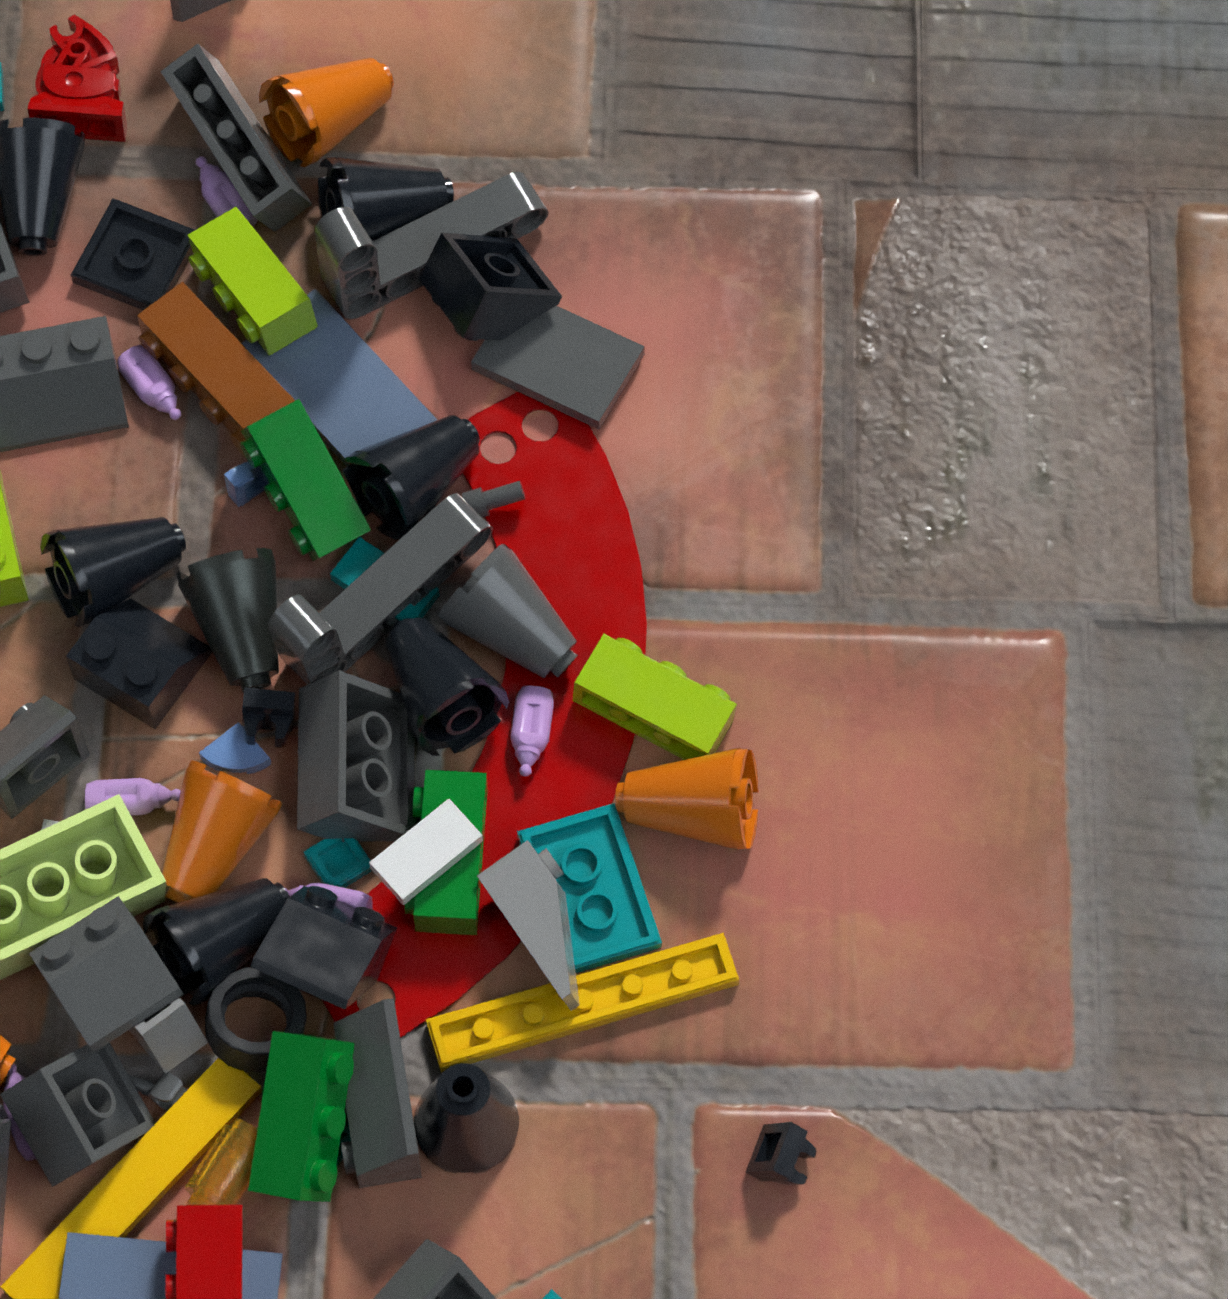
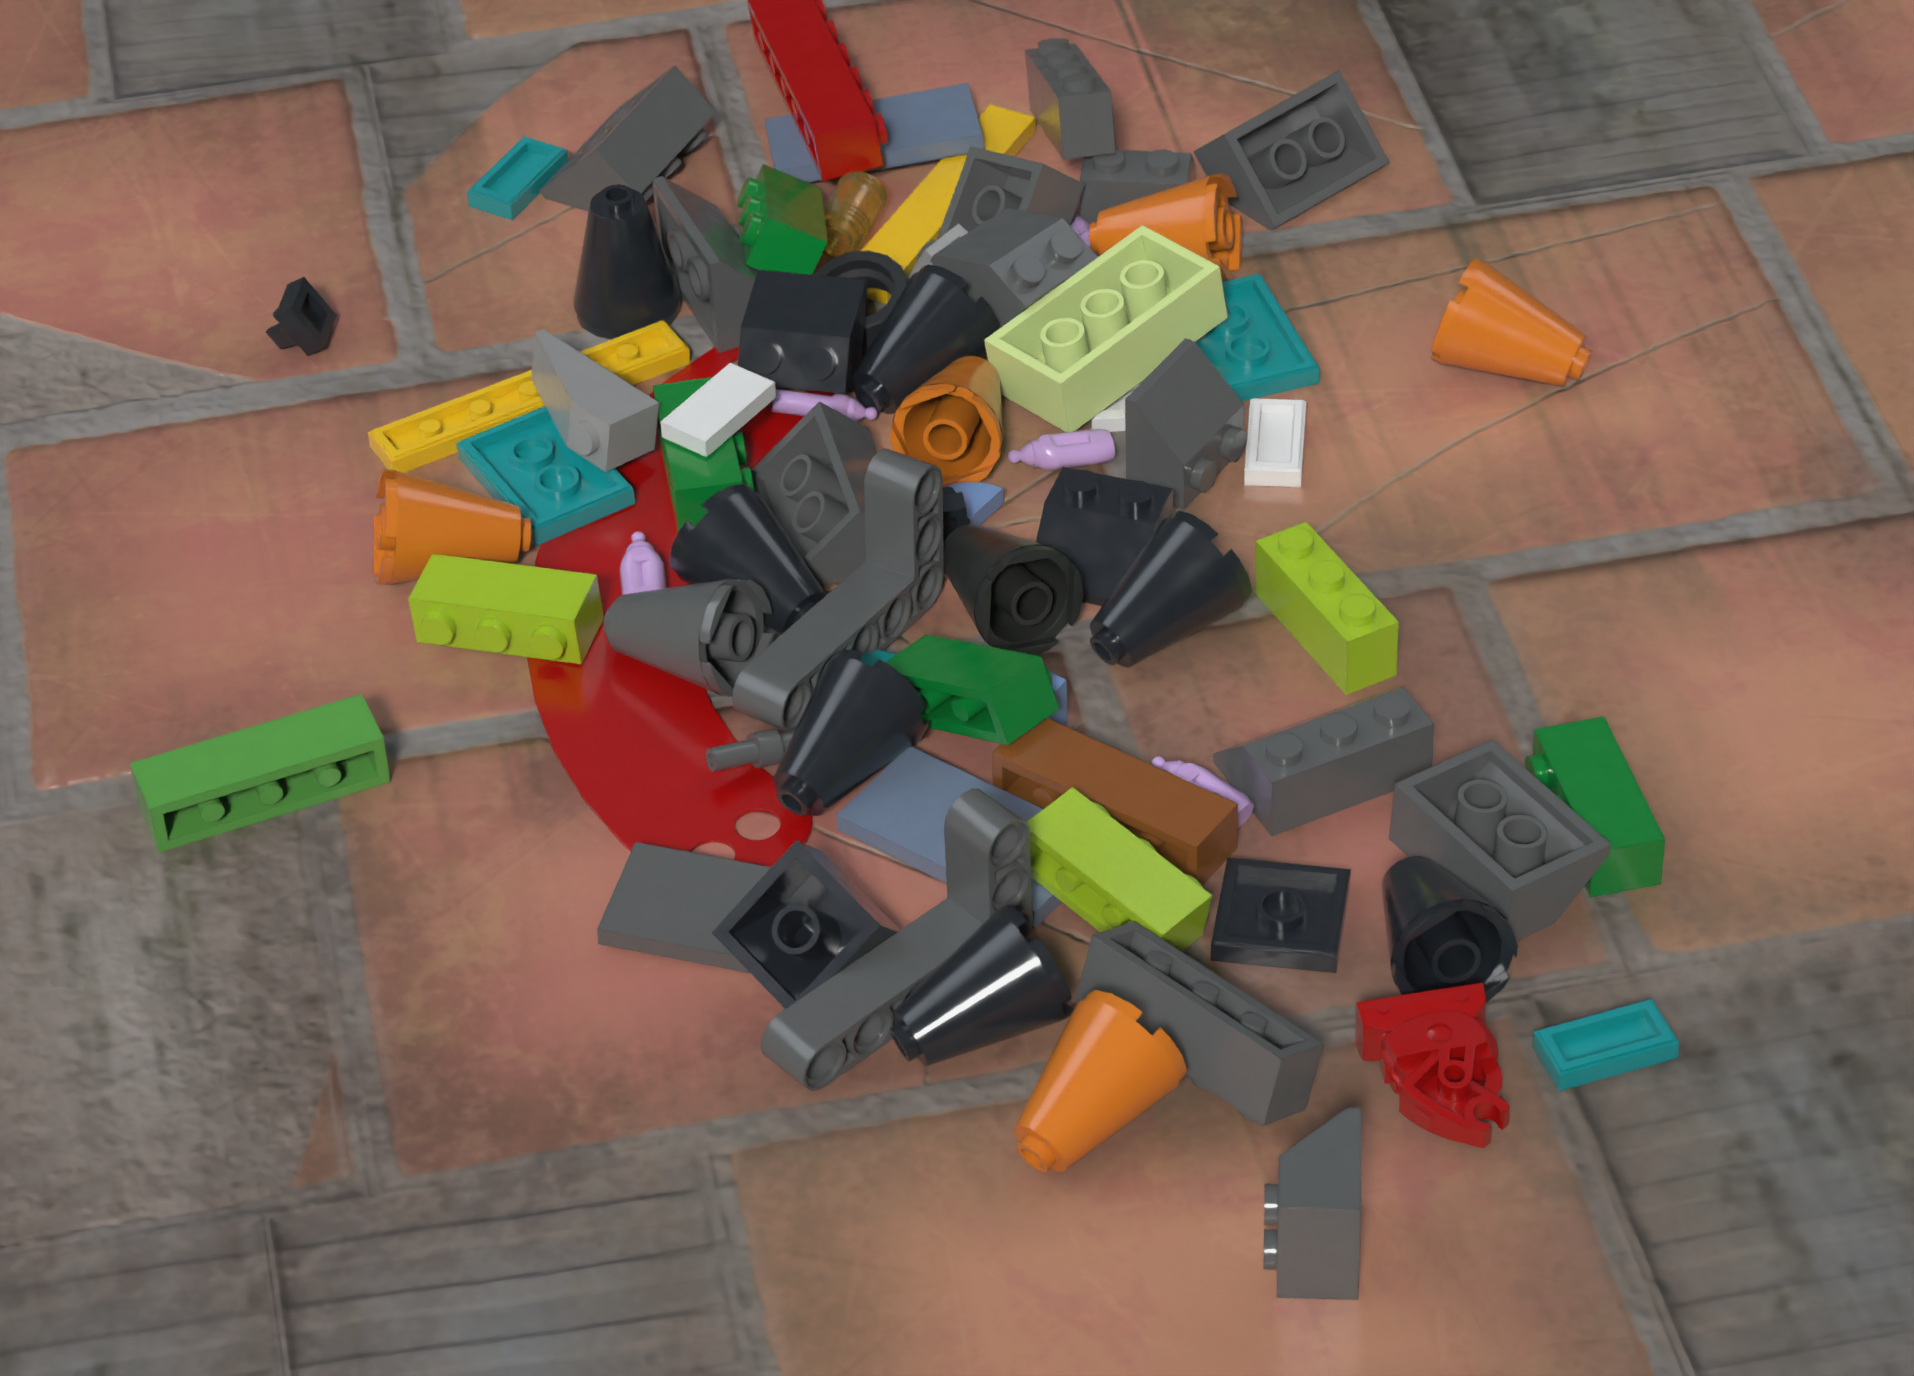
camera: 170 degrees right, 25 degrees down
none -> bright green brick [130,694,391,853]

